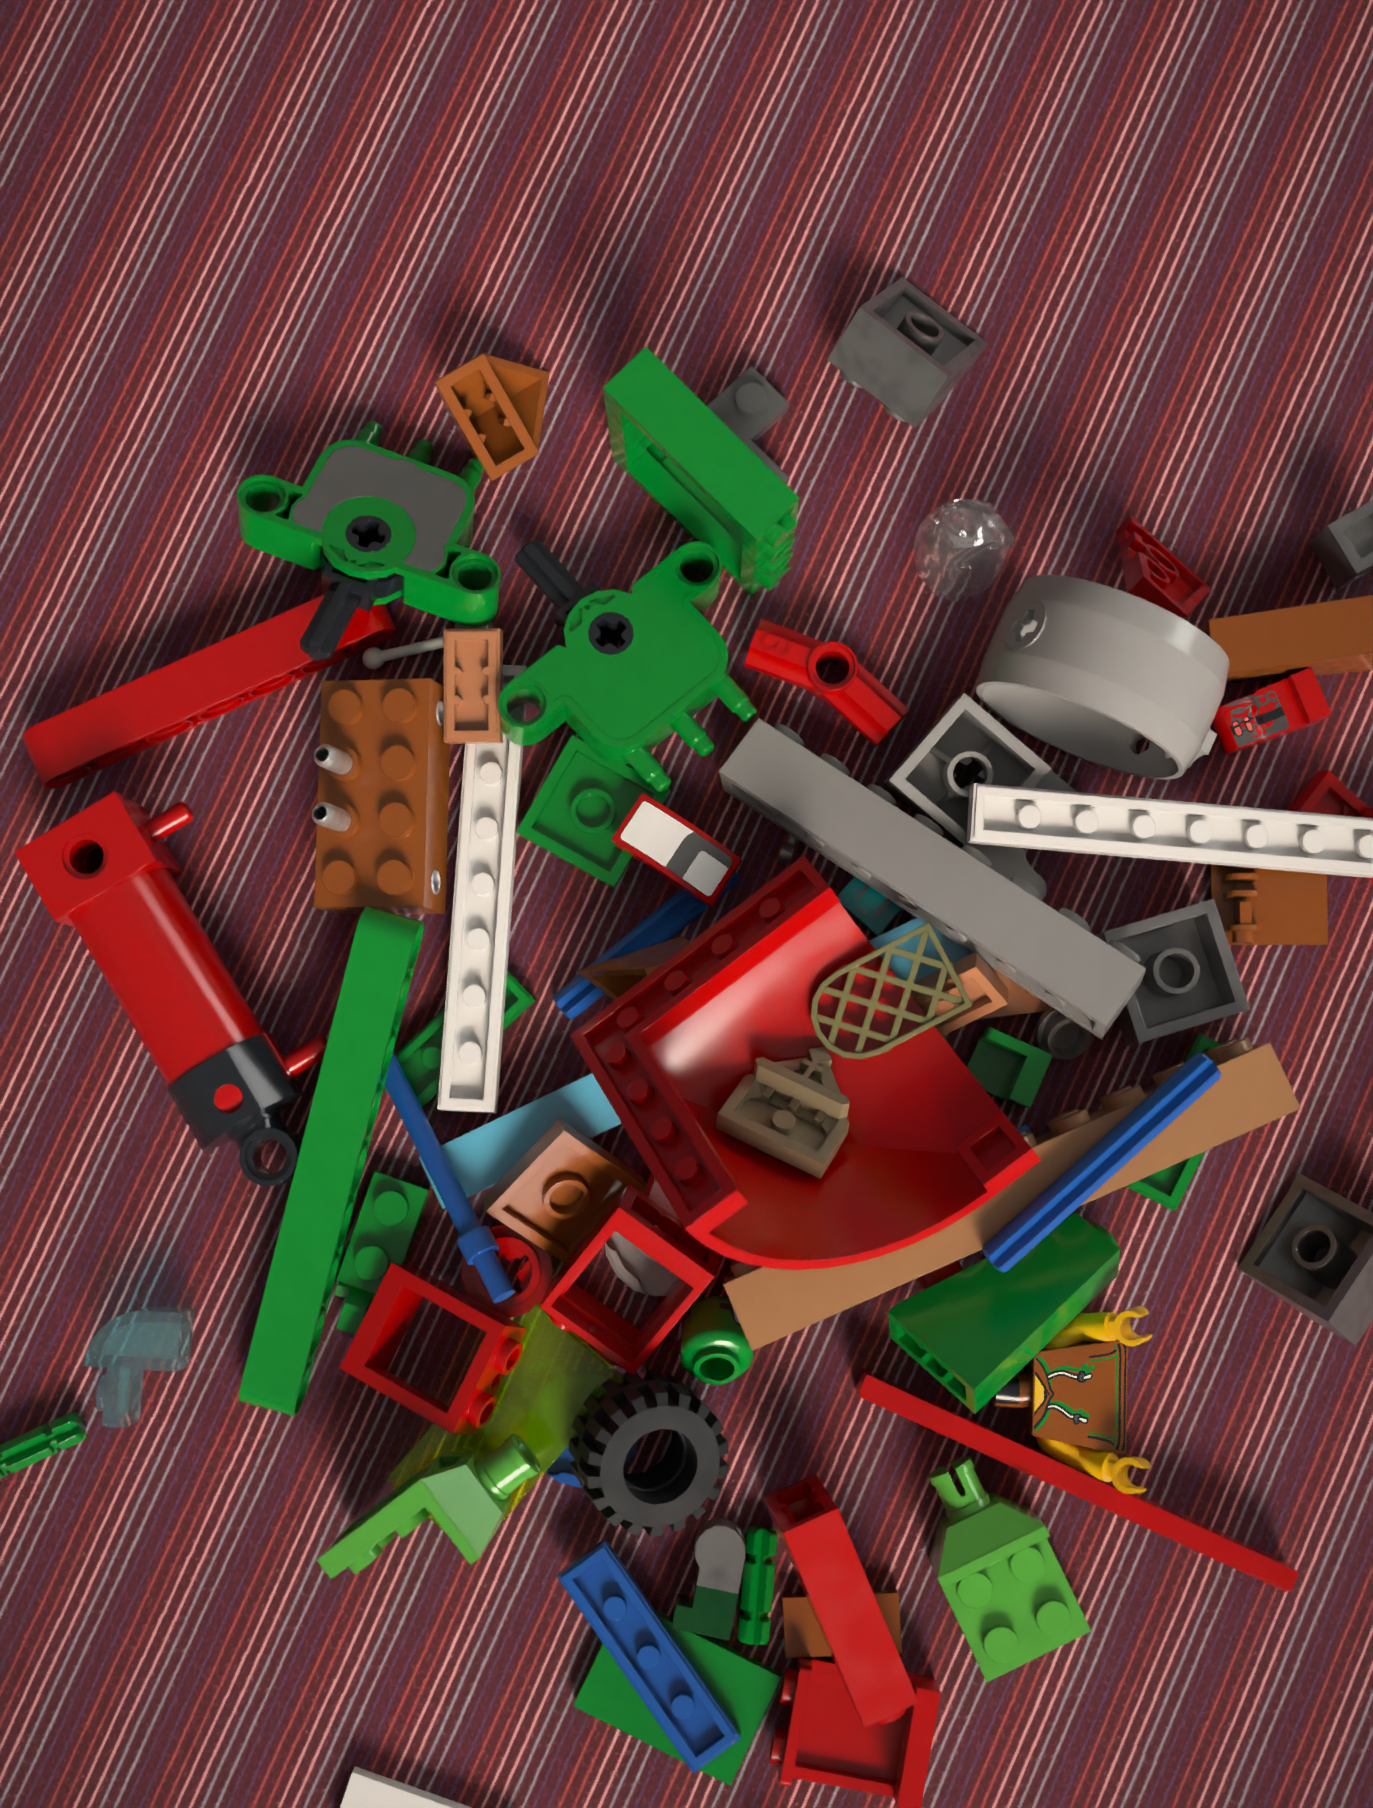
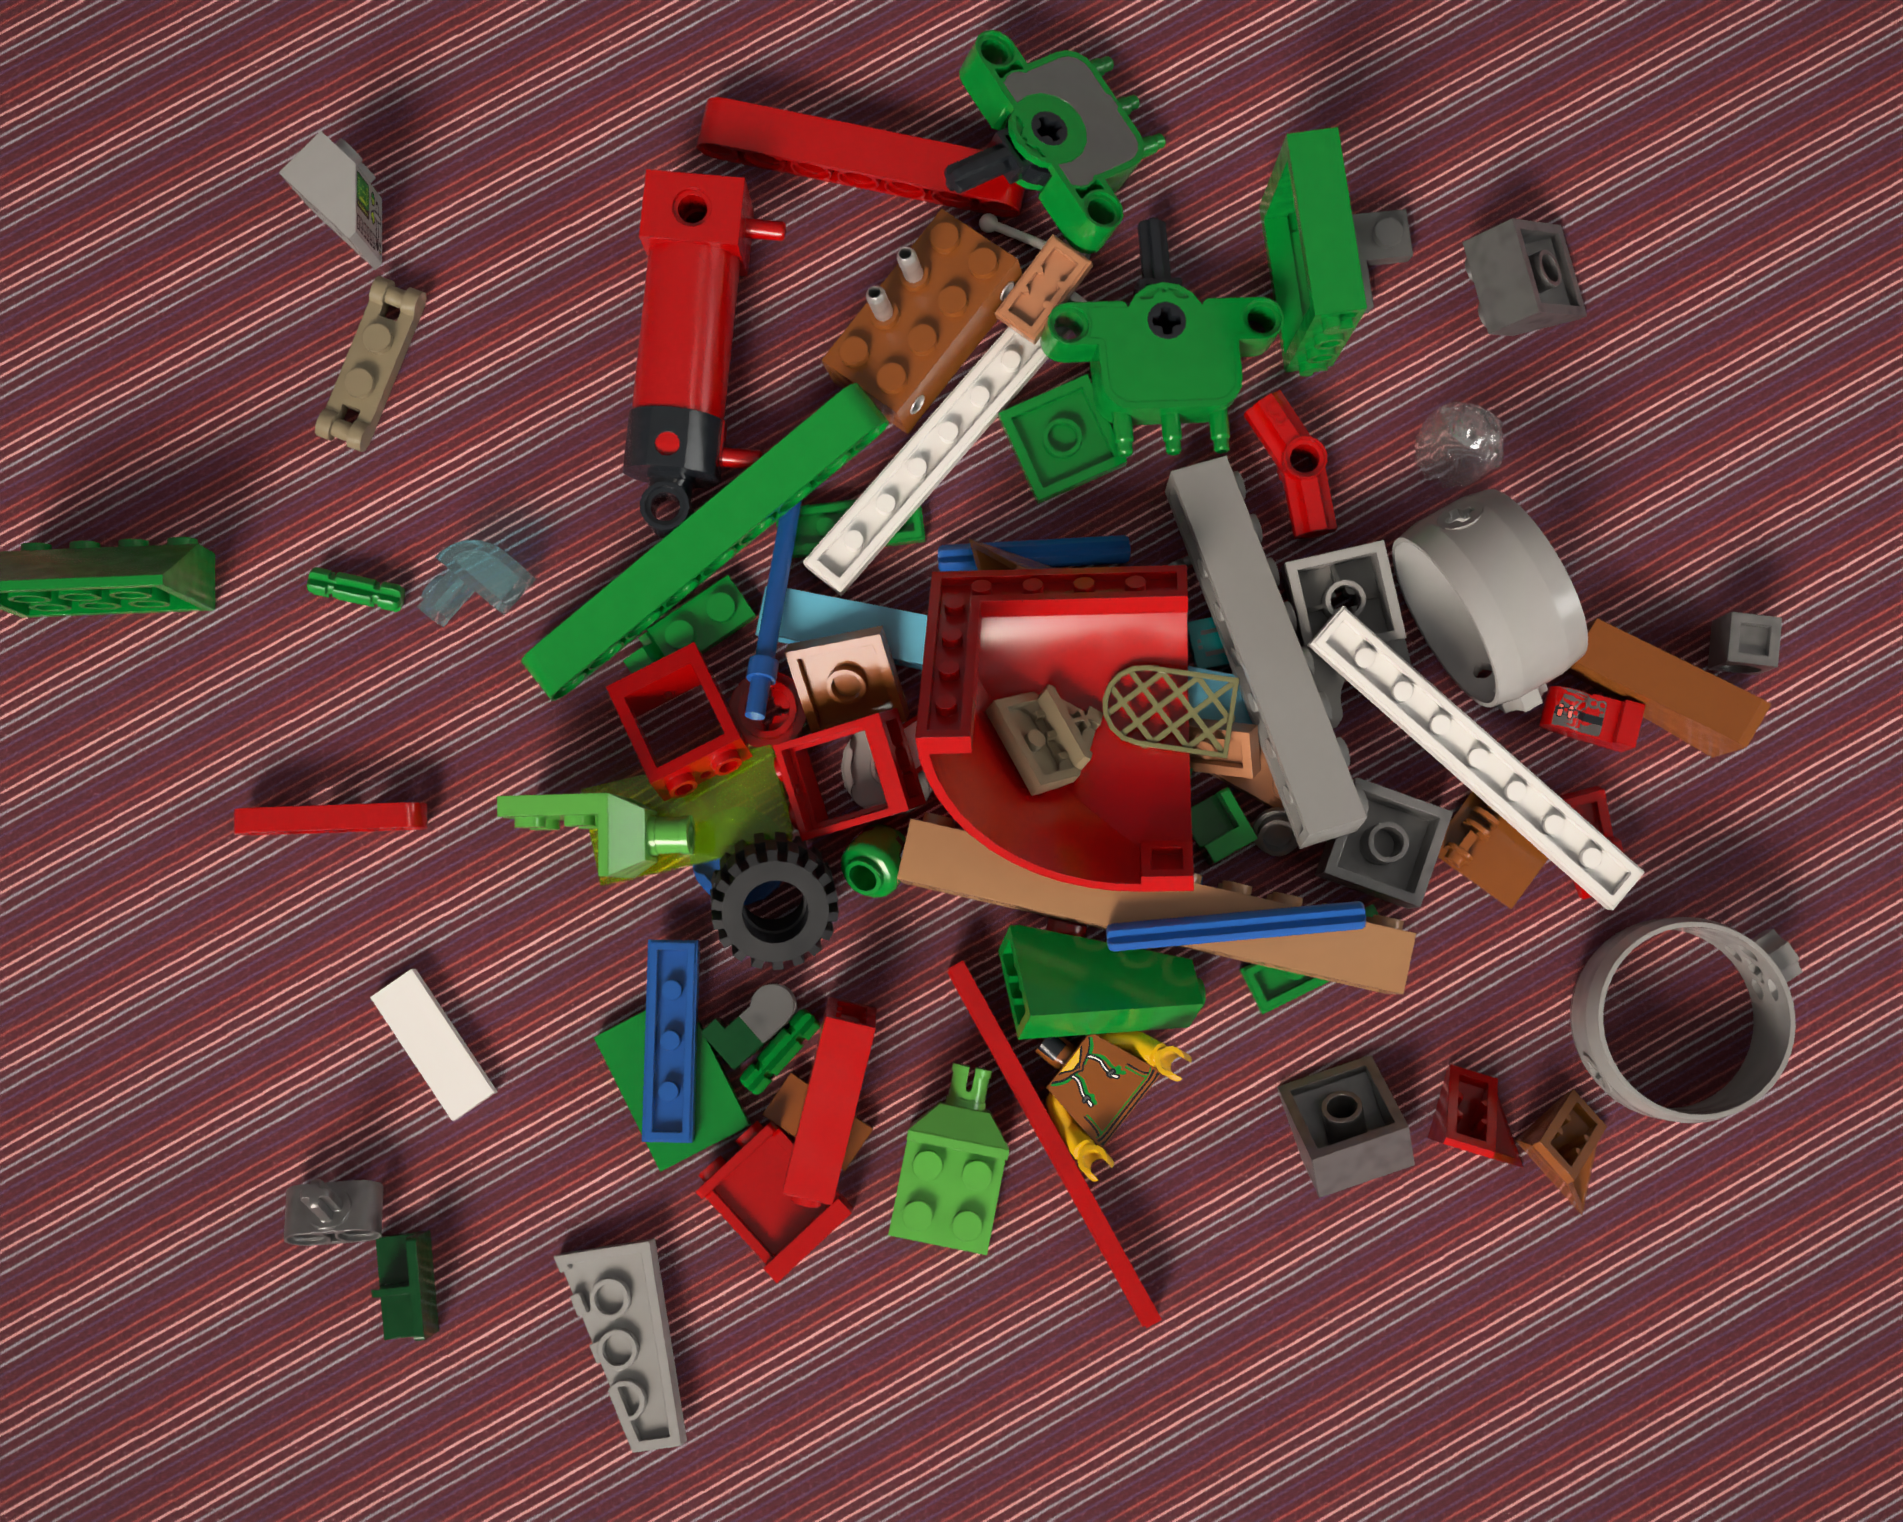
camera: 35 degrees right, 0 degrees up
dark orange slope [434,353,550,481] -> none
slope [611,793,742,908] -> none
red wing [1116,515,1212,619] -> none
none -> red beam [234,802,428,836]

